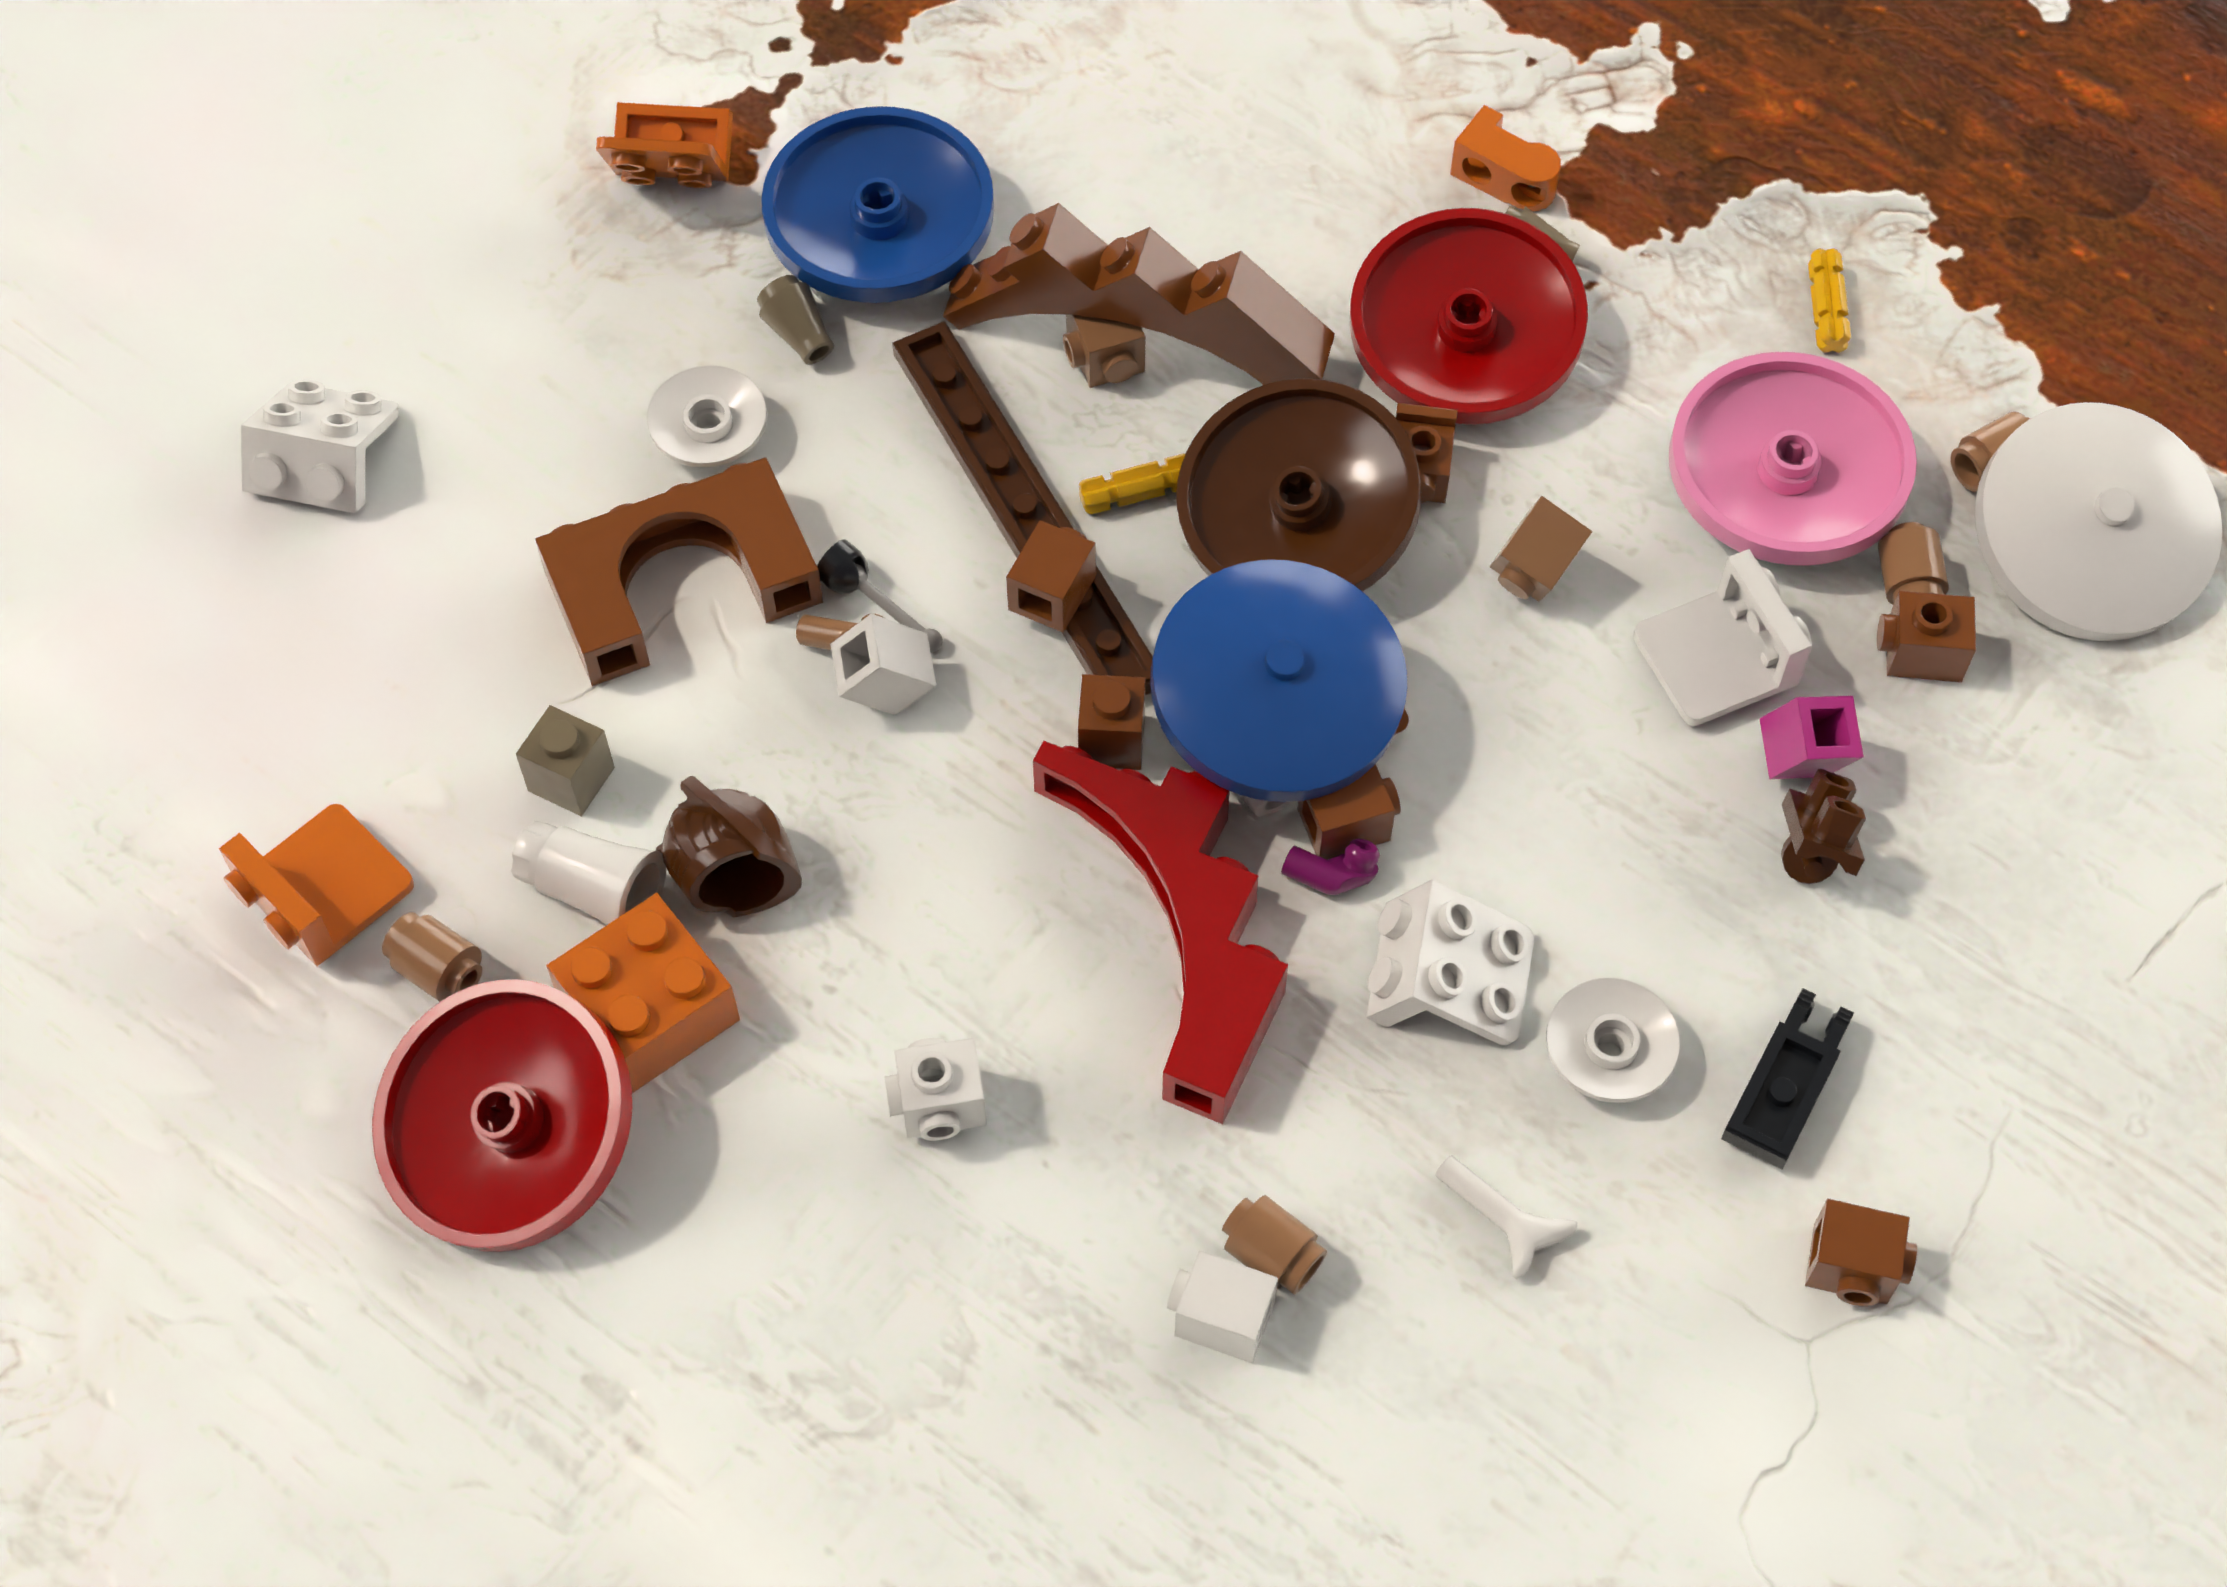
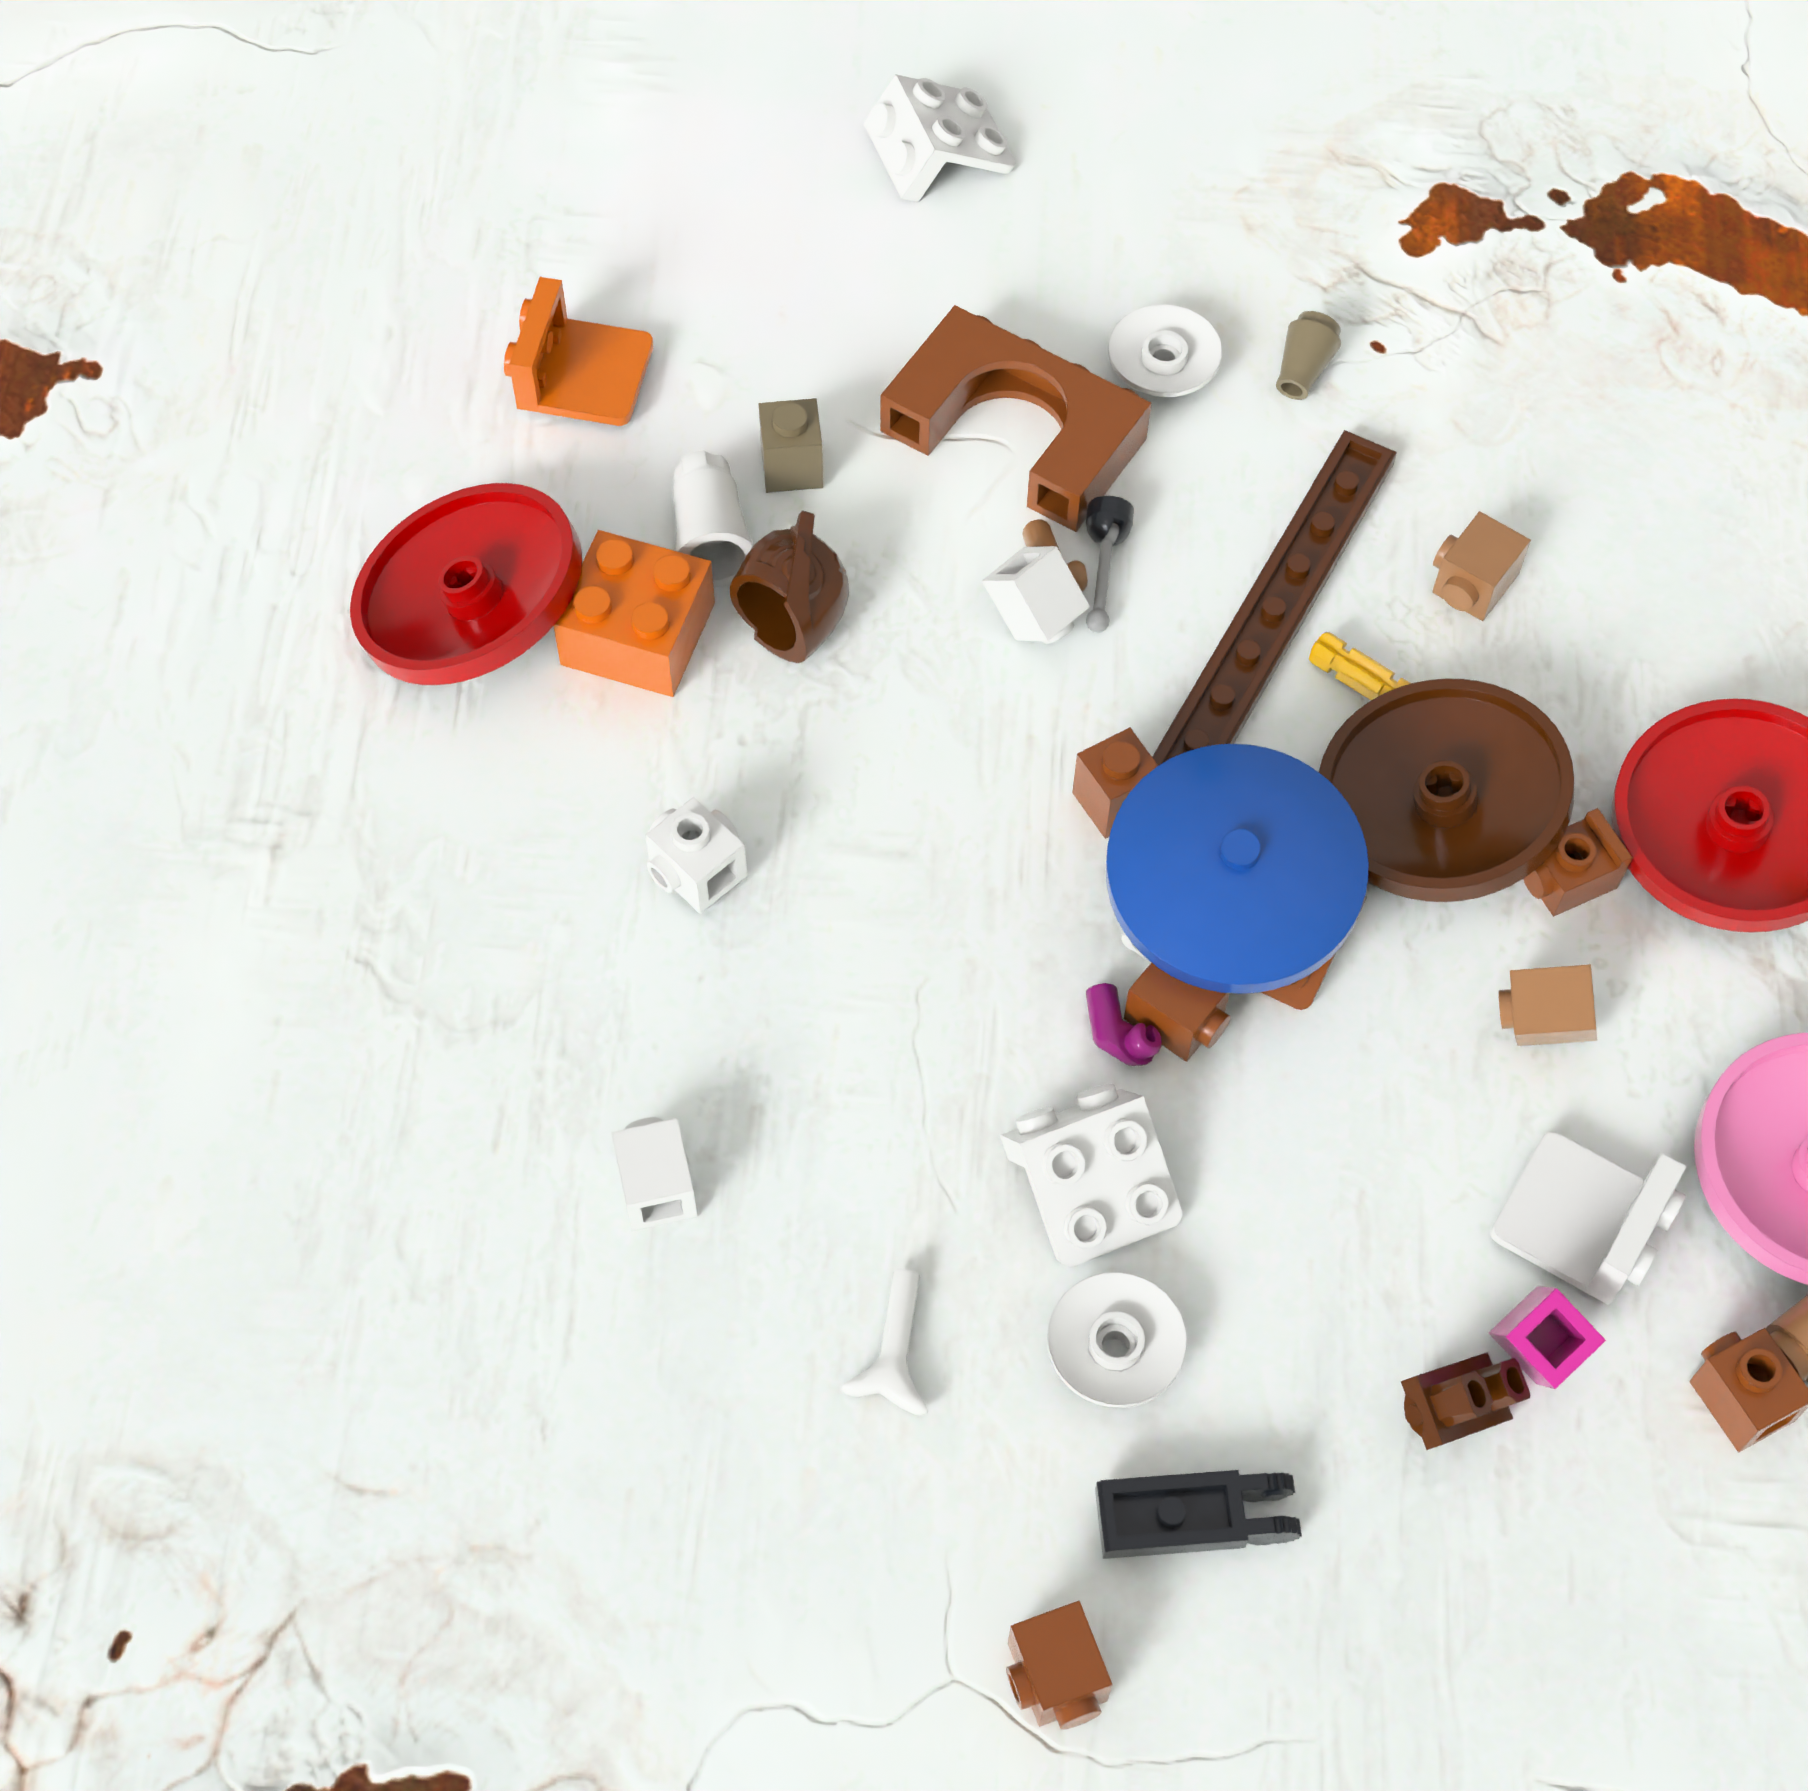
camera: 55 degrees right, 0 degrees up
medium nougat brick [382,912,482,1002] -> none
orange bracket [596,102,733,188] -> none
blue dish [761,106,994,303] -> none
dark orange arch [942,203,1335,385] -> none
dark orange brick [1006,520,1096,633] -> none
red arch [1033,740,1288,1125] -> none
medium nougat brick [1222,1195,1327,1295] -> none

